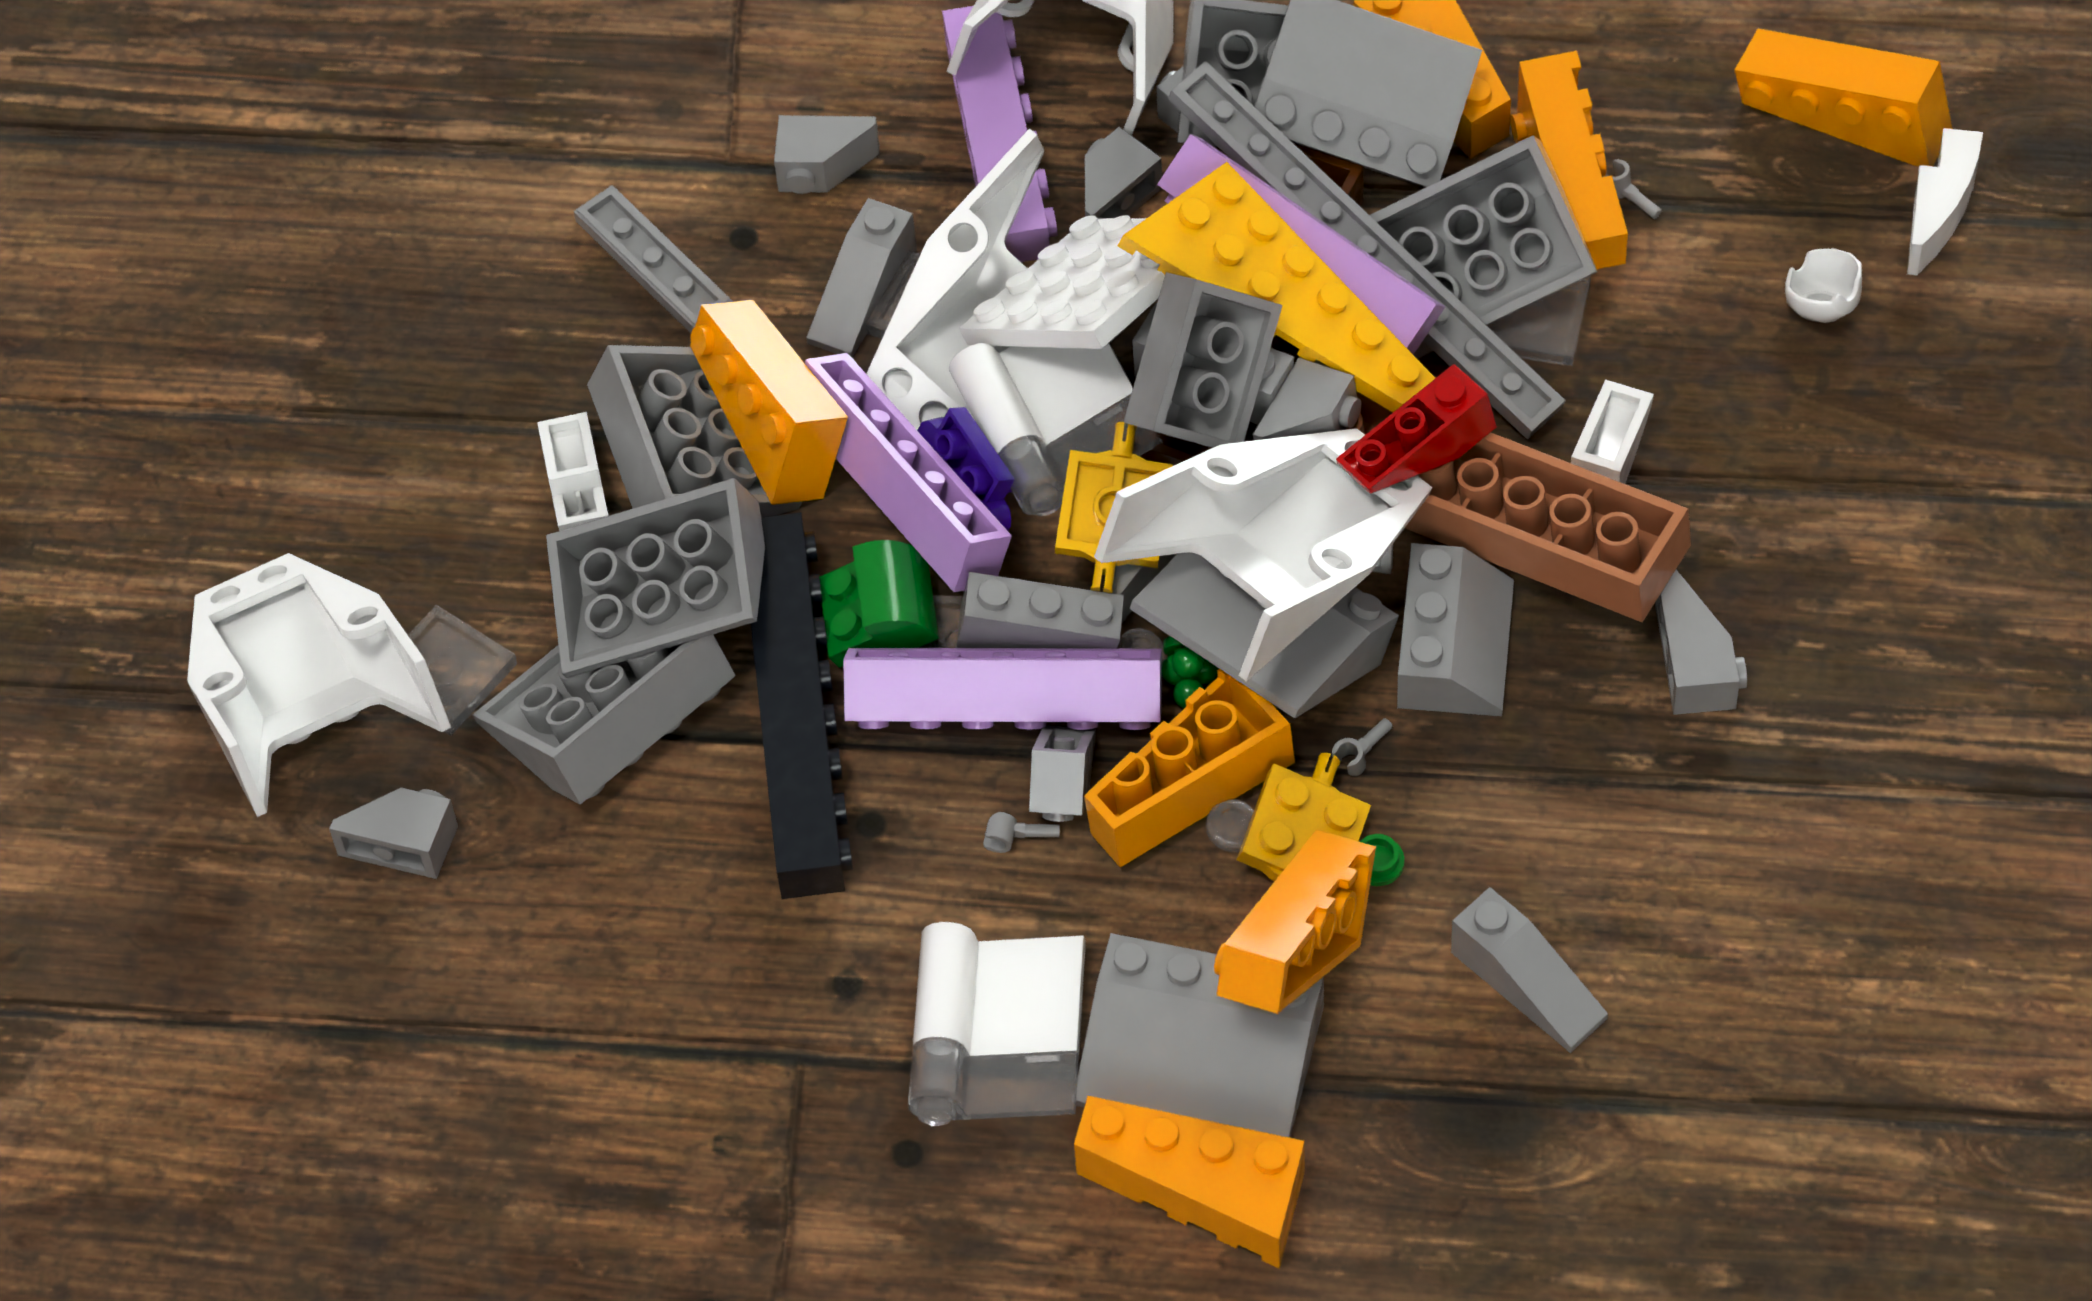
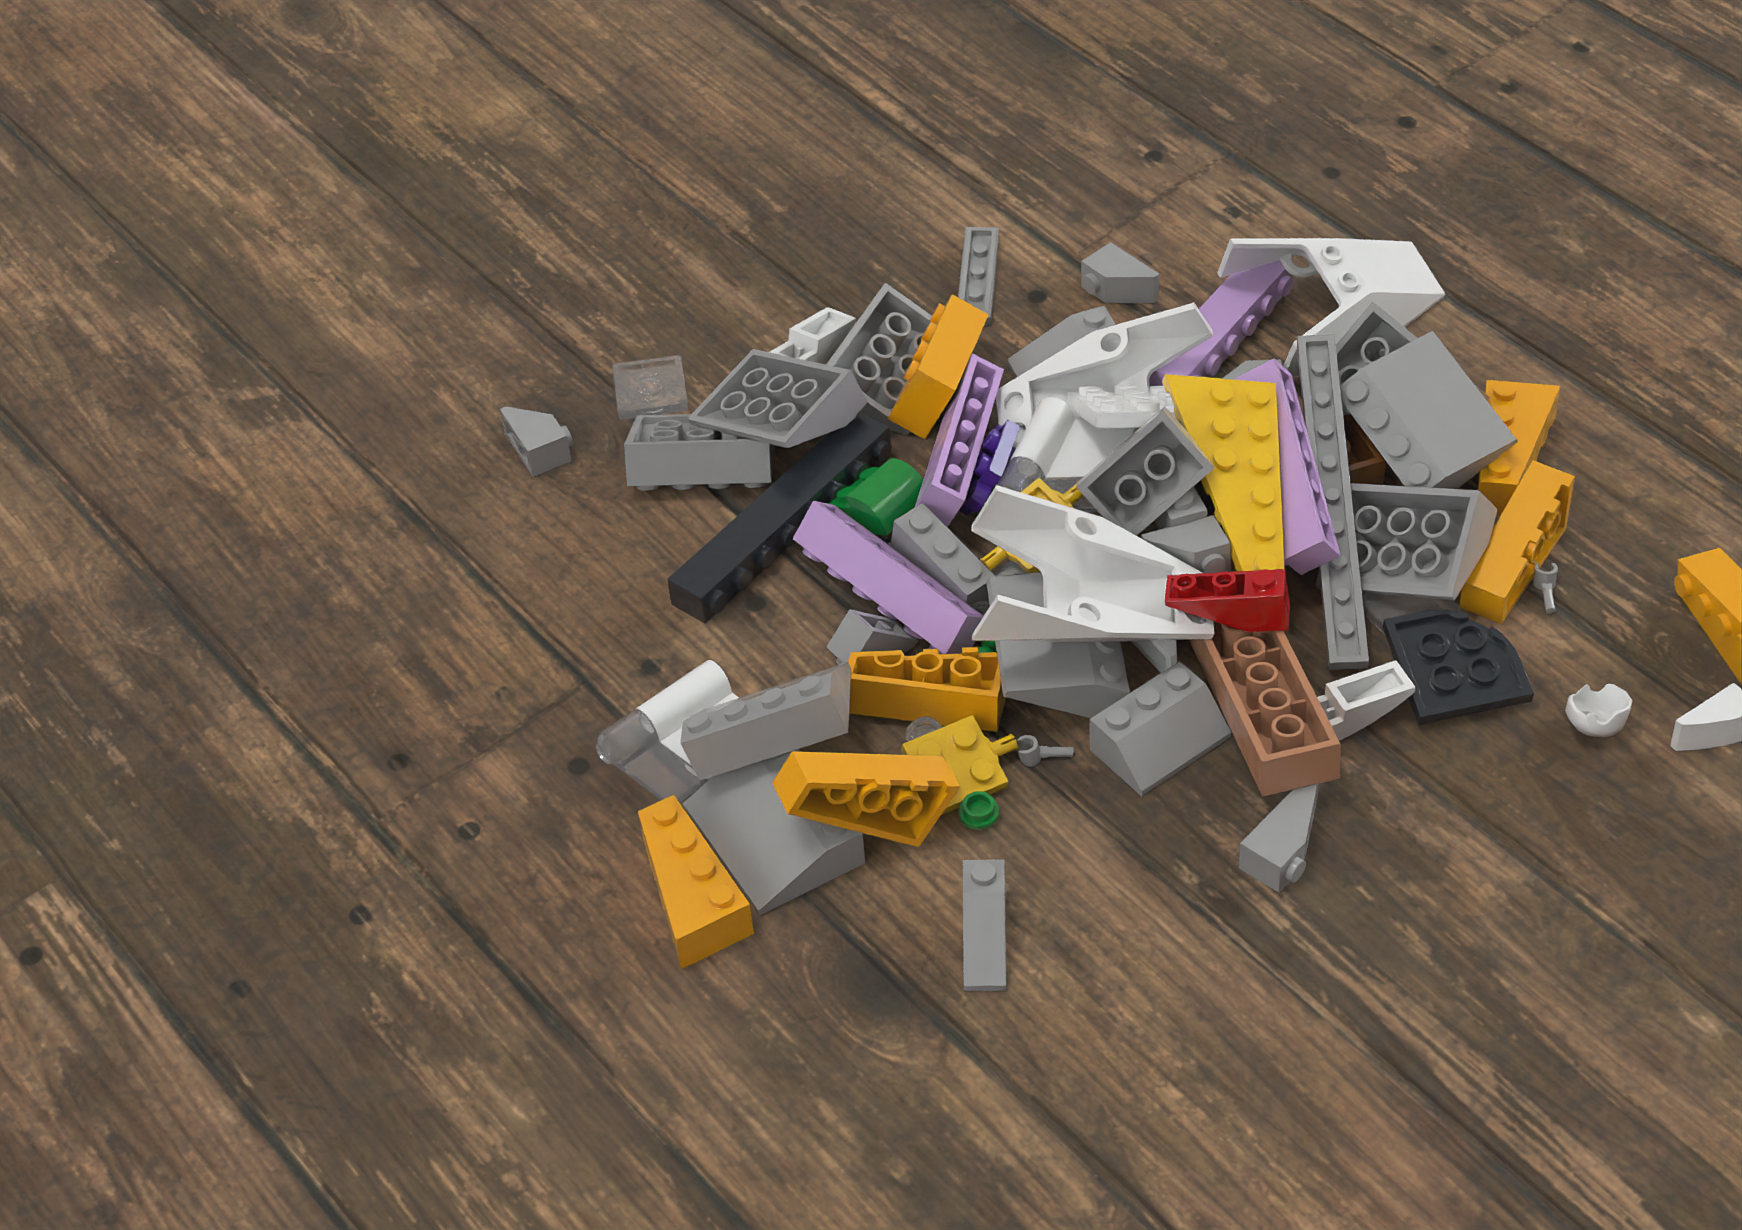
camera: 45 degrees right, 10 degrees down
white windscreen [187,553,451,817] -> none
light grey hand [983,812,1060,853] -> none
none -> light grey slope [680,662,851,781]
none -> black plate [1382,610,1534,725]

